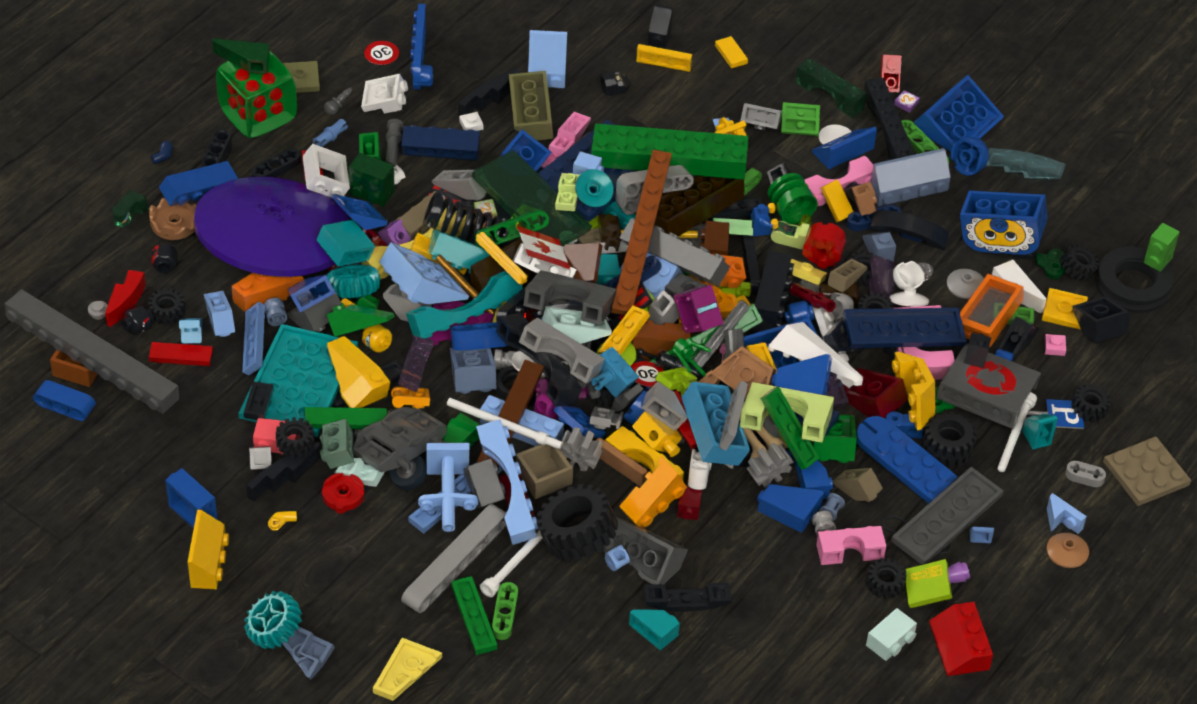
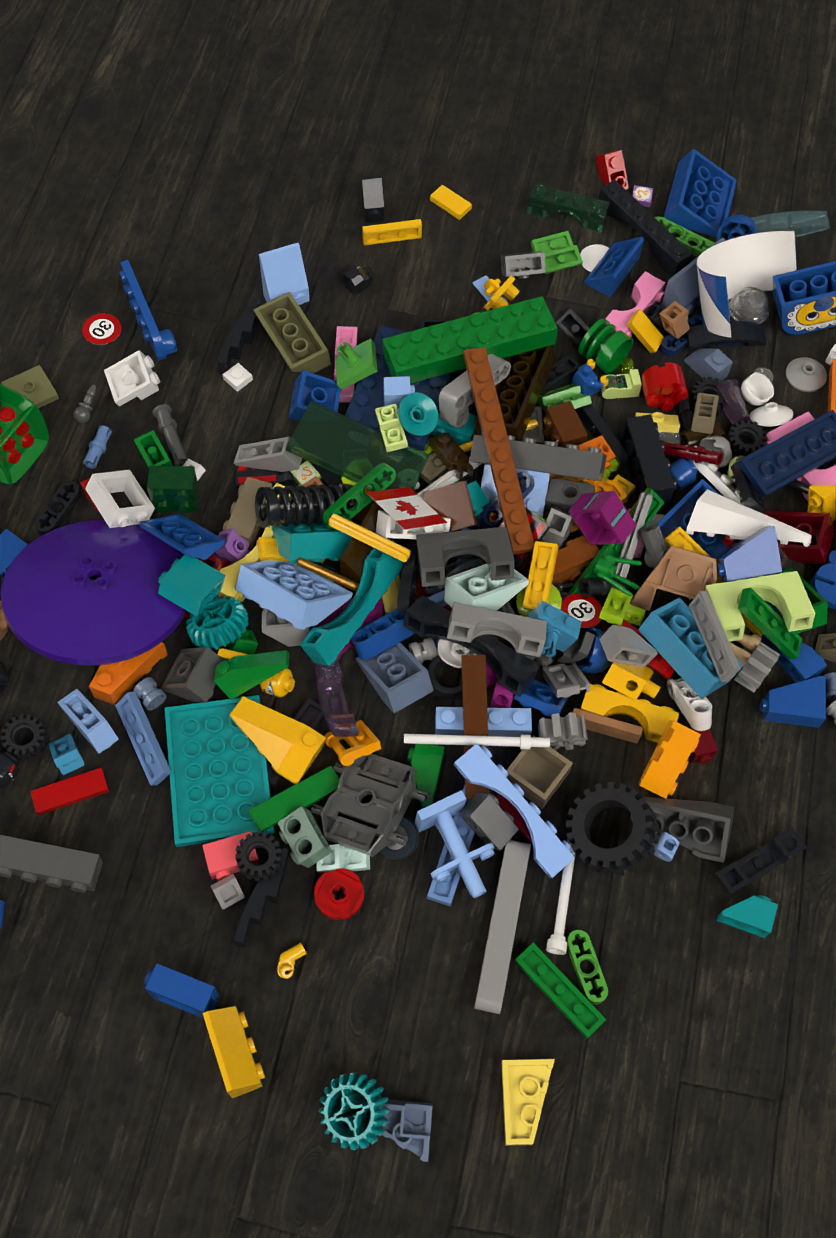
camera: 25 degrees left, 15 degrees up
black plate [243,381,274,420] -> none
blue slope [288,275,336,312] -> none
dark blue brick [401,125,481,160] -> none
none -> bright green tile [336,339,378,390]
none -> white sticker [697,231,797,337]
none -> clear cone [729,287,769,324]

